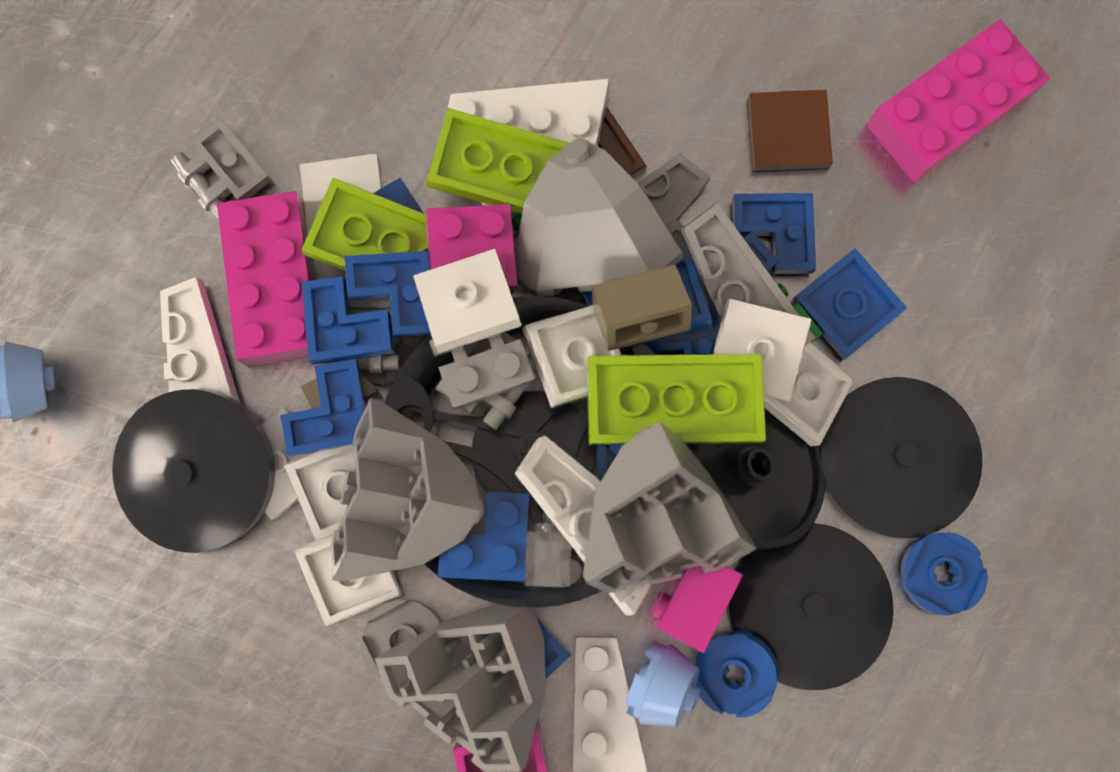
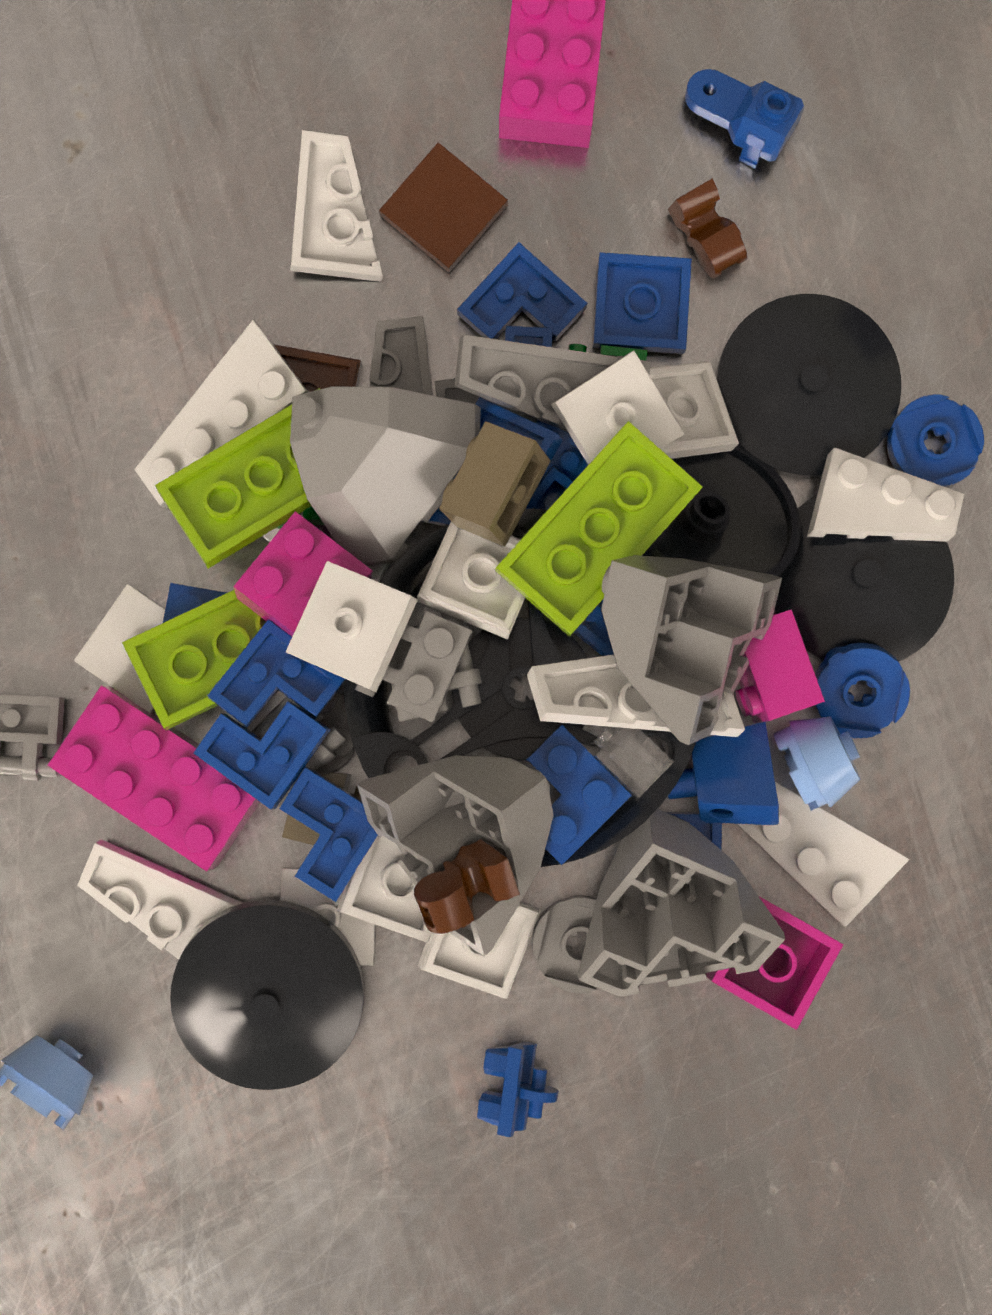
camera: 50 degrees left, 5 degrees up
none -> white wing [290,130,383,282]
none -> reddish brown leg [414,839,520,934]
none -> blue hips [477,1041,559,1138]
none -> reddish brown leg [667,178,747,279]
none -> blue torso [668,722,779,825]
none -> blue piece [685,69,804,169]
none -> white wing [807,448,964,542]

